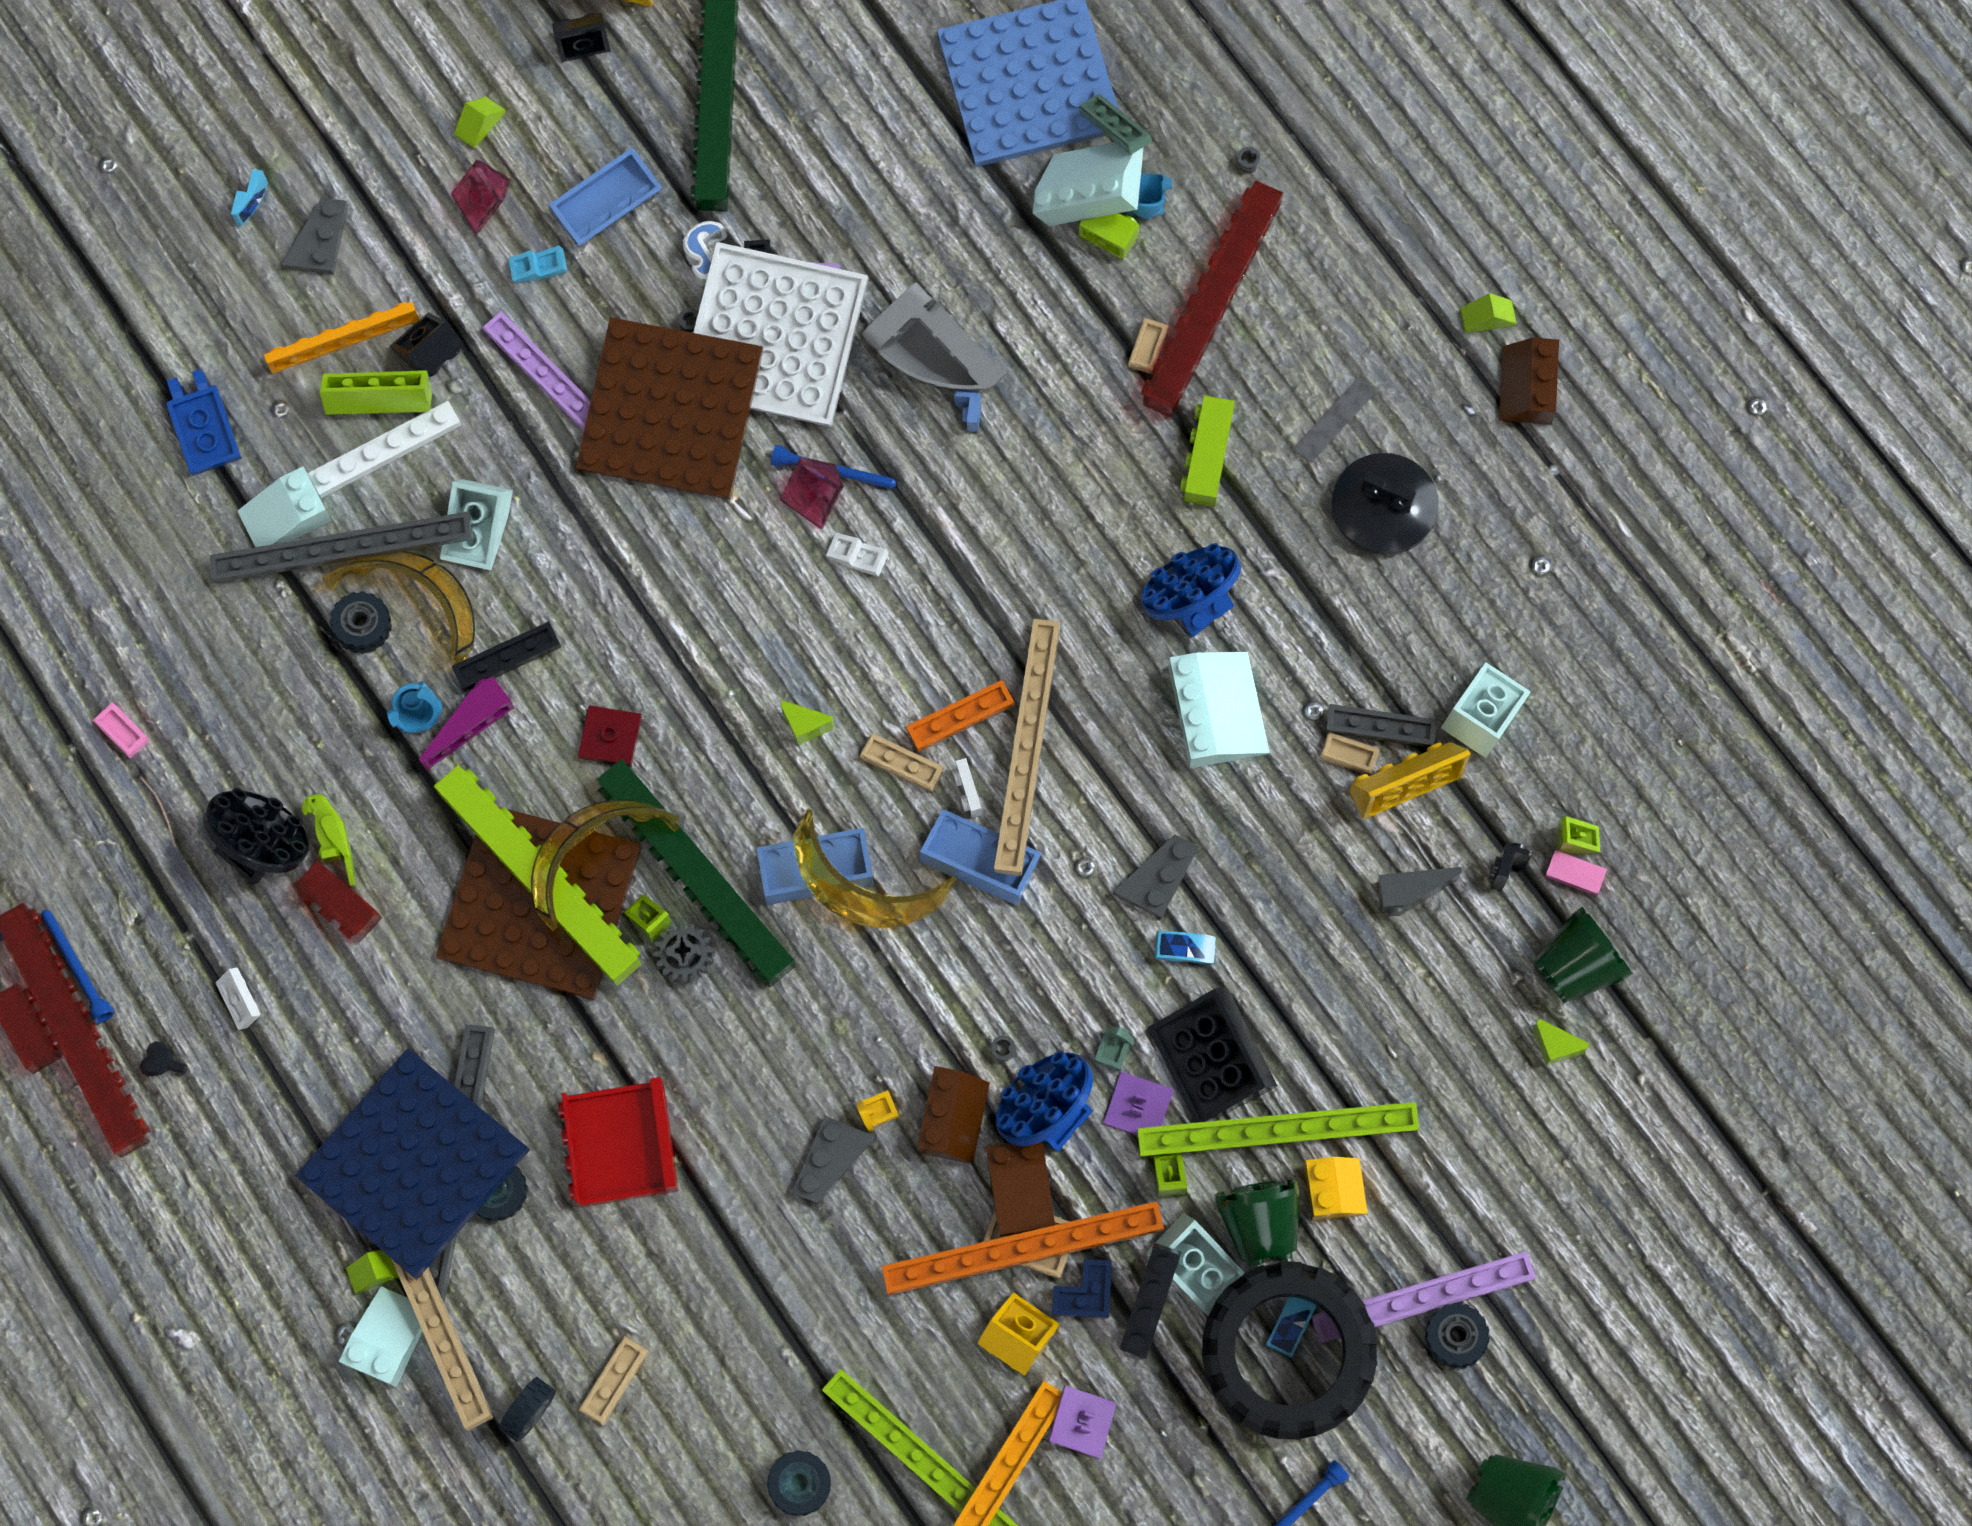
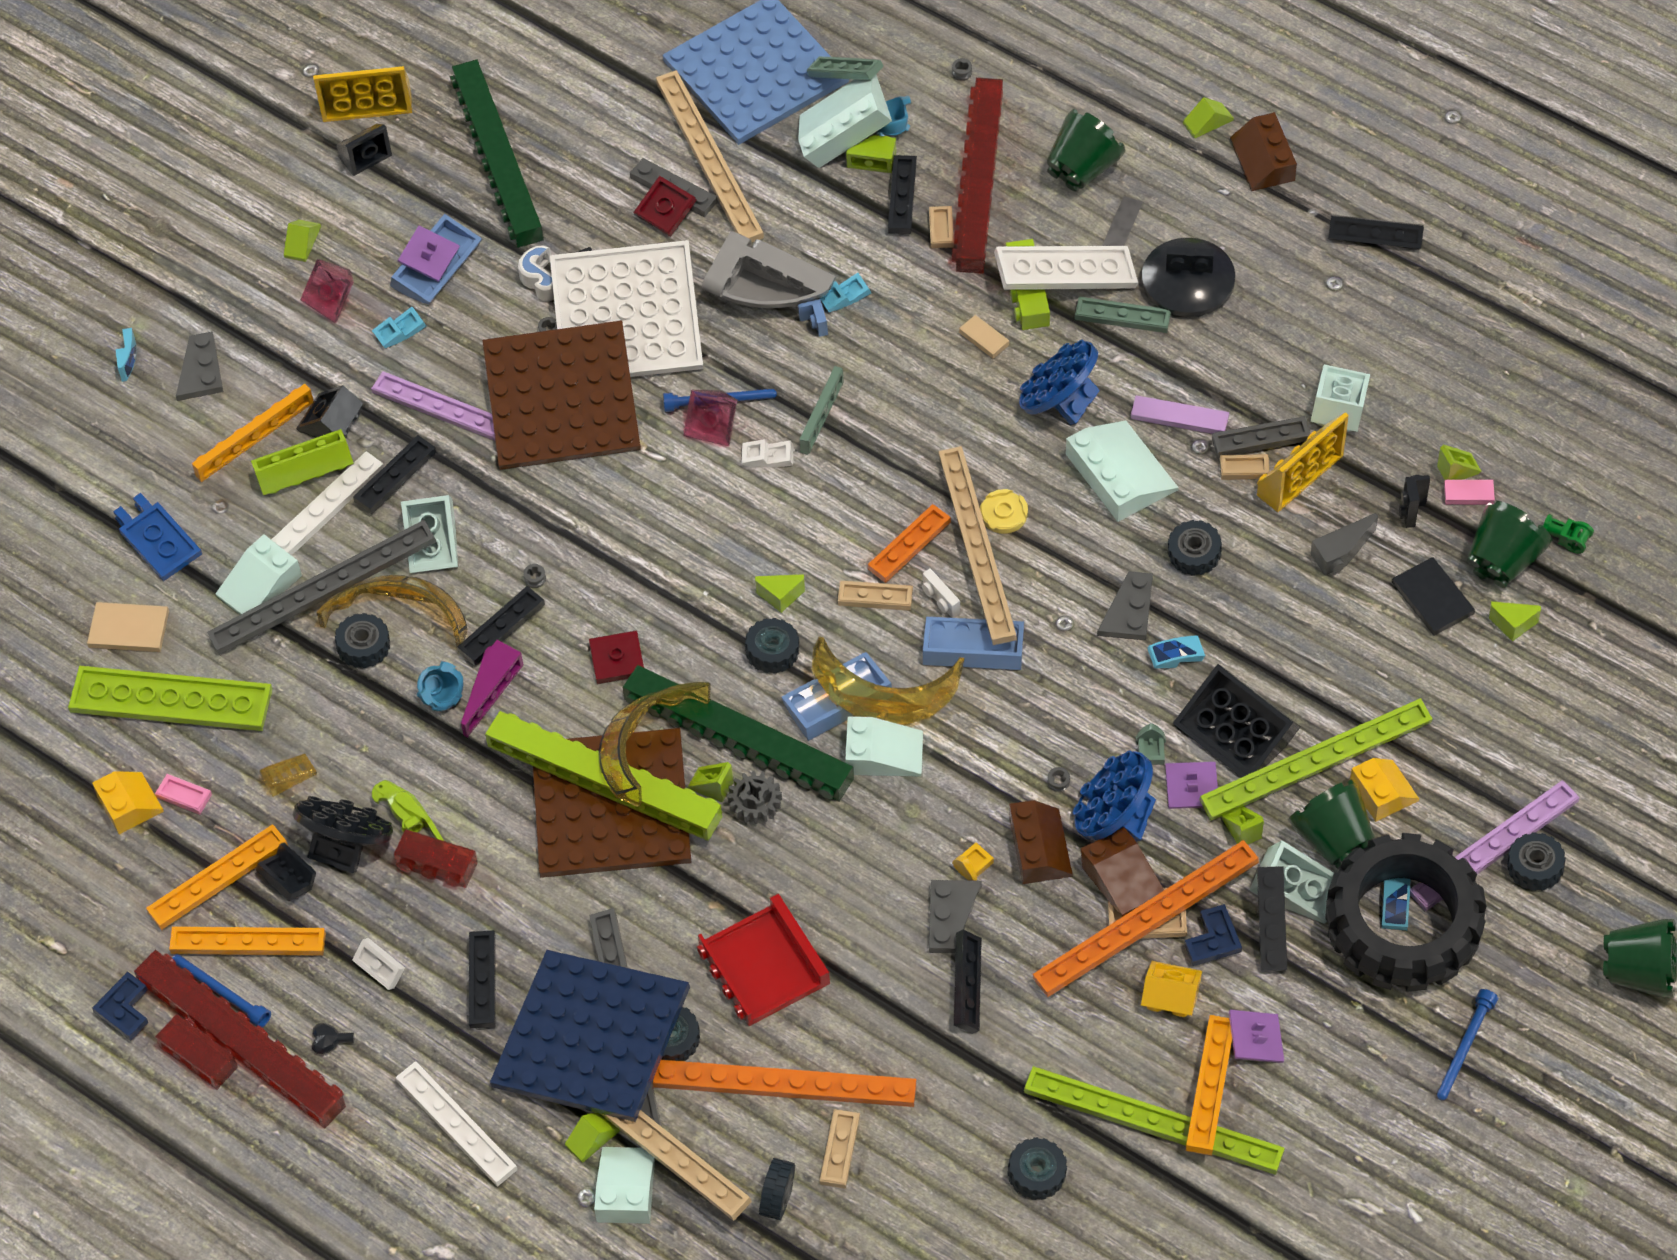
camera: 20 degrees left, 15 degrees down
none -> lime plate [68,666,272,731]
none -> tan tile [87,602,169,652]
none -> yellow slope [92,771,164,834]
none -> light orange plate [146,824,288,930]
none -> light orange plate [169,927,326,955]
none -> black bracket [256,842,316,901]
none -> clear yellow slope [259,753,317,797]
none -> black plate [353,435,436,514]
none -> white plate [396,1061,517,1187]
none -> medium lavender piece [397,226,460,282]
none -> black plate [469,930,496,1029]
none -> dark grey bush [523,564,546,588]
none -> dark grey plate [630,158,718,217]
none -> dark red plate [633,175,697,237]
none -> orange plate [653,1060,917,1107]
none -> tan plate [656,70,764,243]
none -> black wheel [745,618,799,674]
none -> sand green tile [799,366,844,455]
none -> medium azure slope [820,273,871,312]
none -> light aqua slope [846,717,923,777]
none -> black plate [888,155,917,234]
none -> black plate [954,929,982,1034]
none -> tan tile [959,315,1009,359]
none -> light yellow tile [980,489,1028,534]
none -> white plate [994,246,1138,290]
none -> dark green cone [1047,109,1126,192]
none -> sand green tile [1075,297,1171,333]
none -> lavender tile [1131,395,1229,434]
none -> black wheel [1168,520,1222,576]
none -> black plate [1328,215,1424,249]
none -> black tile [1392,557,1475,636]
none -> green connector [1543,514,1594,554]

